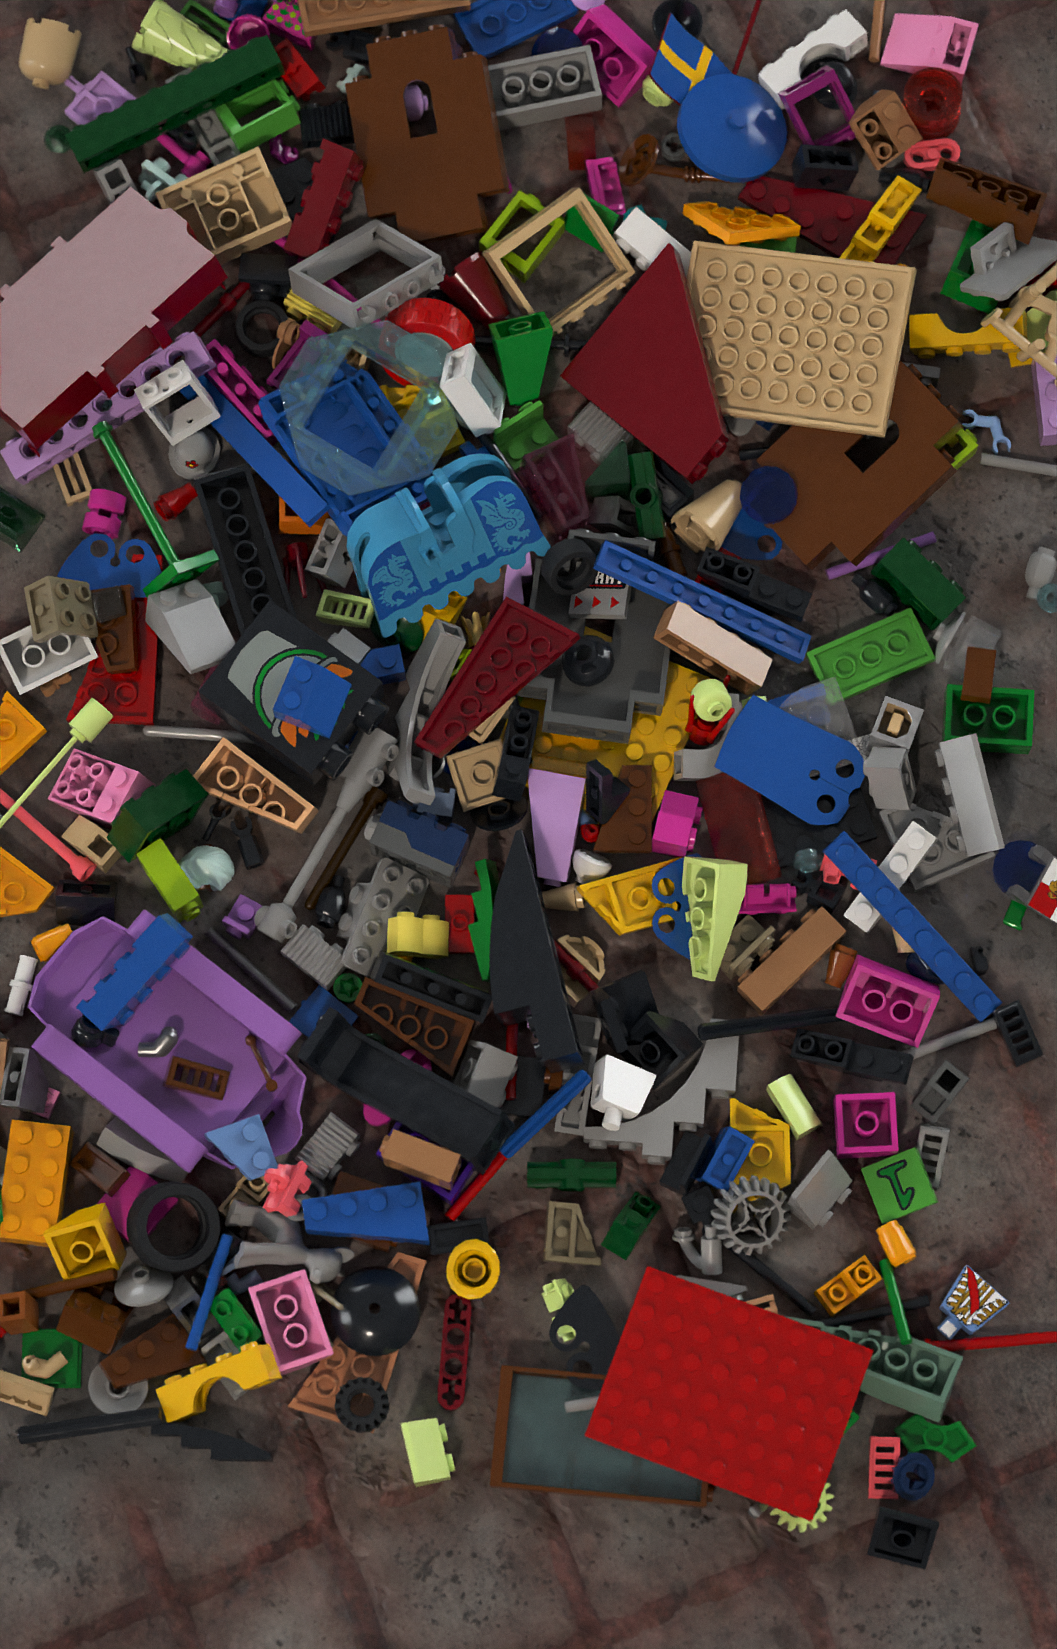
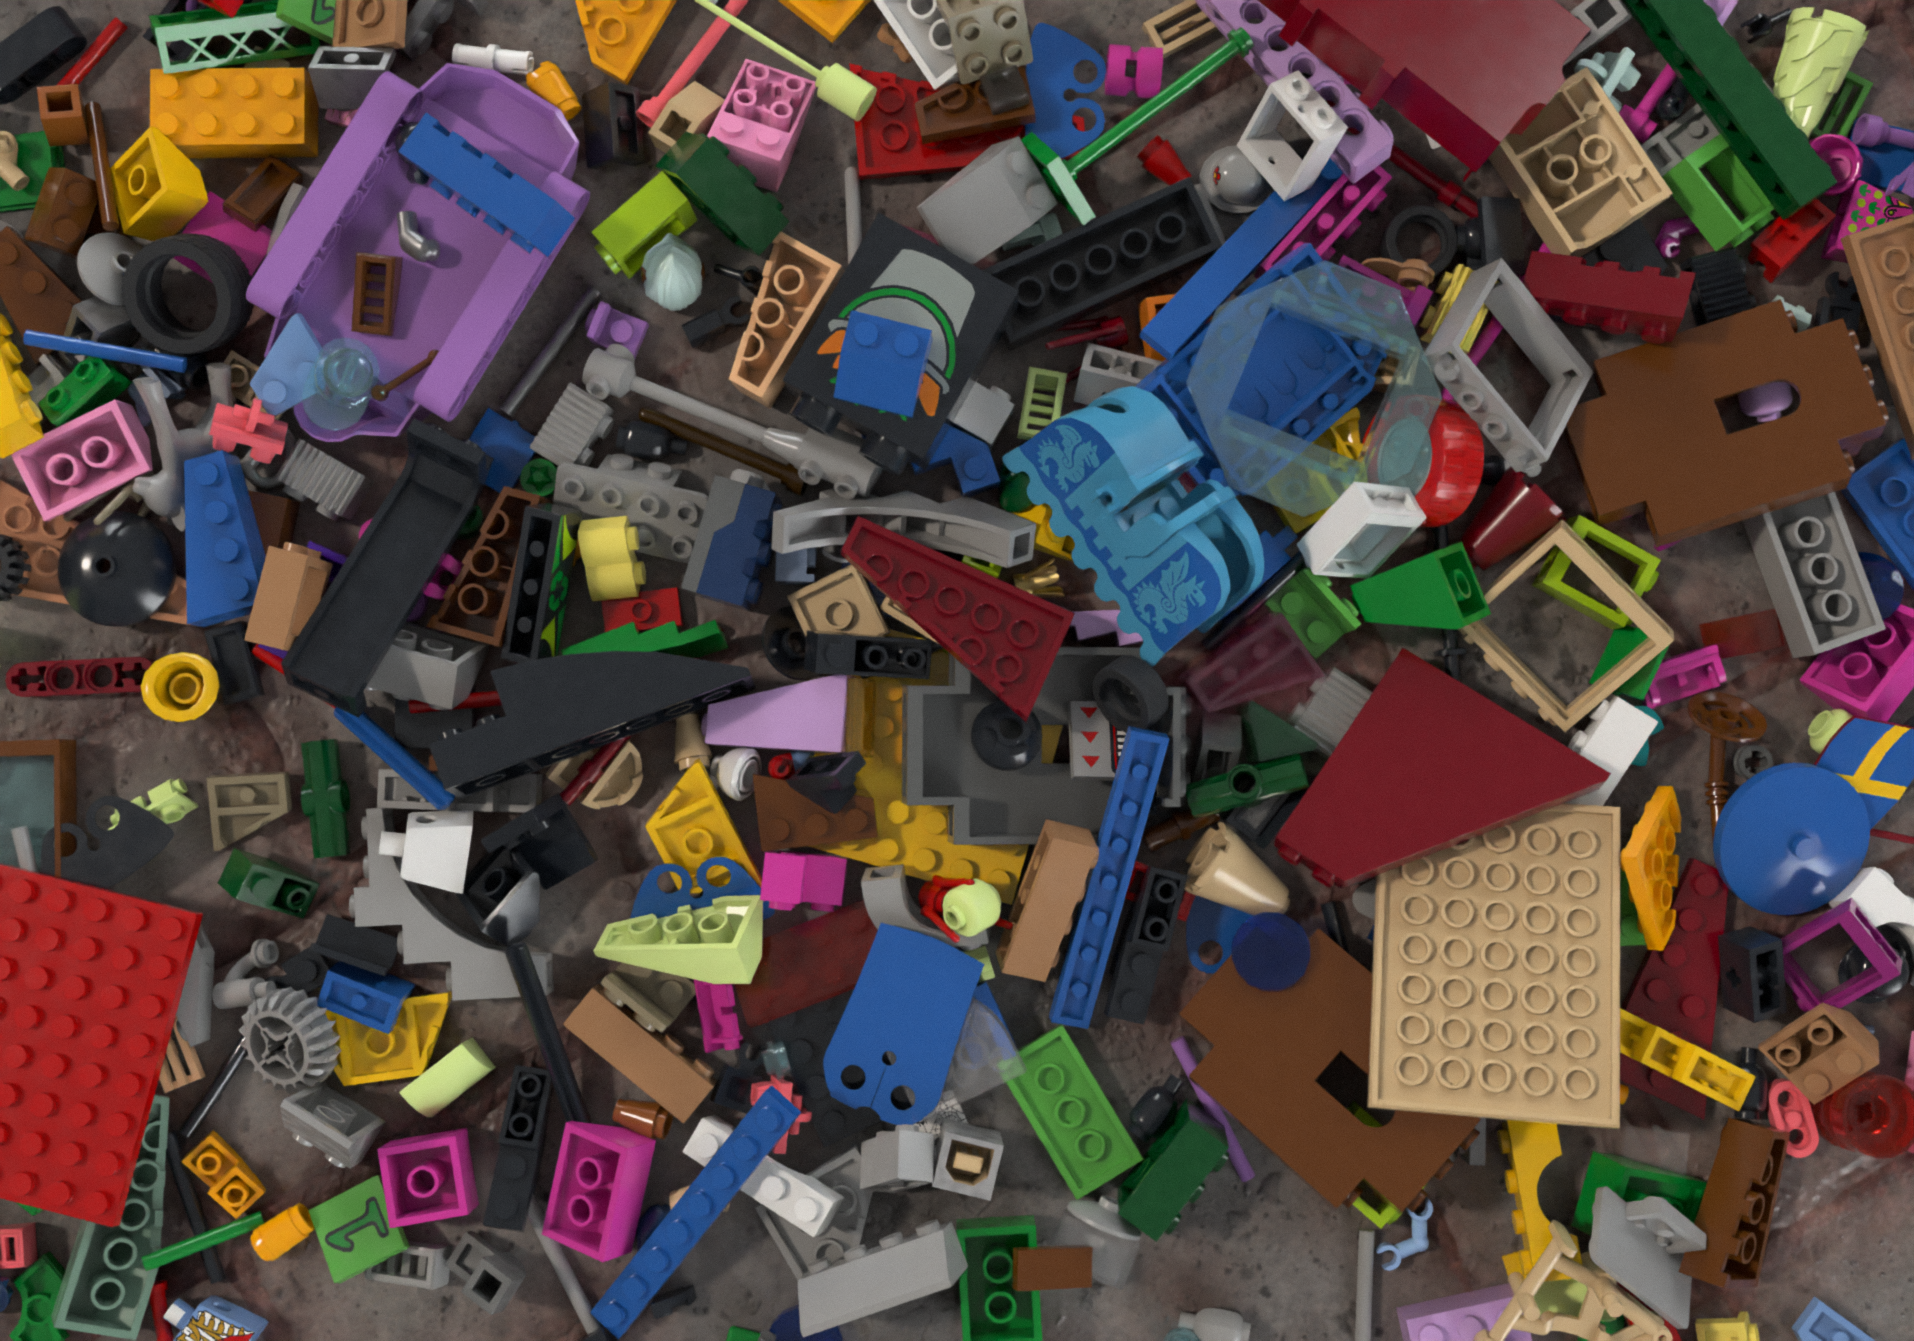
camera: 80 degrees right, 10 degrees up
none -> clear light blue piece [302,338,379,431]

